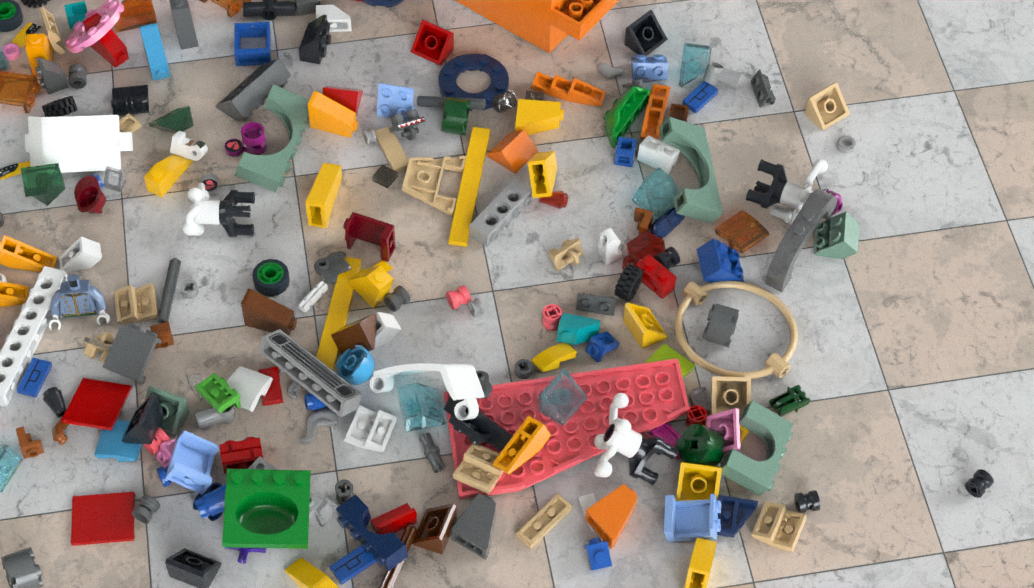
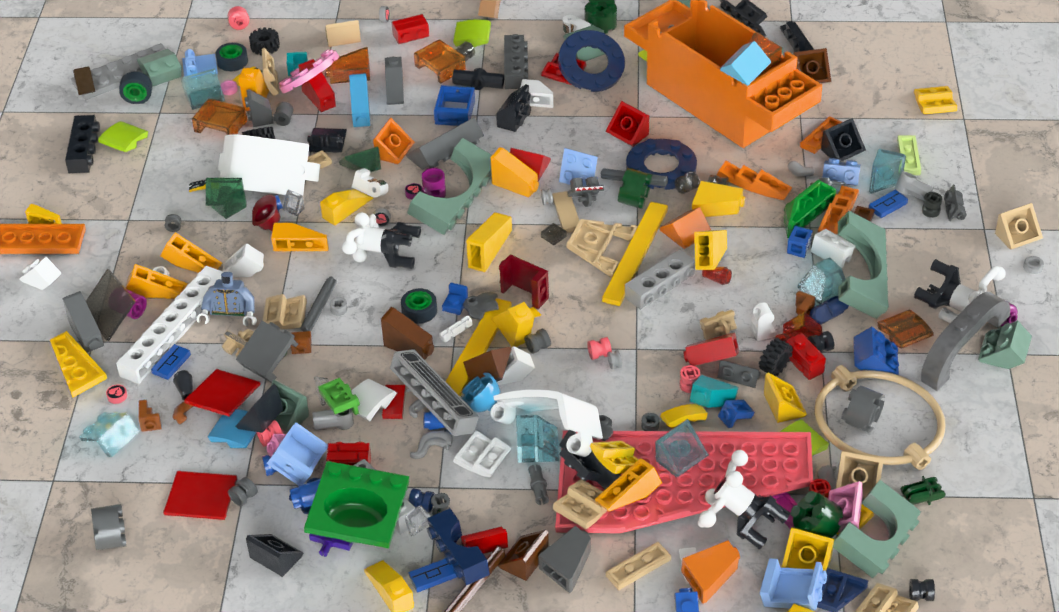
camera: 15 degrees right, 10 degrees down
none -> light orange slope [271,223,329,251]
none -> orange slope [373,118,415,164]
none -> dark blue wheel [409,488,435,513]
none -> blue bracket [442,283,468,315]
none -> yellow slope [590,441,639,474]
none -> slope [683,332,740,366]
none -> orange tile [800,116,842,154]
none -> yellowish green plate [897,135,921,175]
none -> pearl dark grey wheel [922,192,942,218]

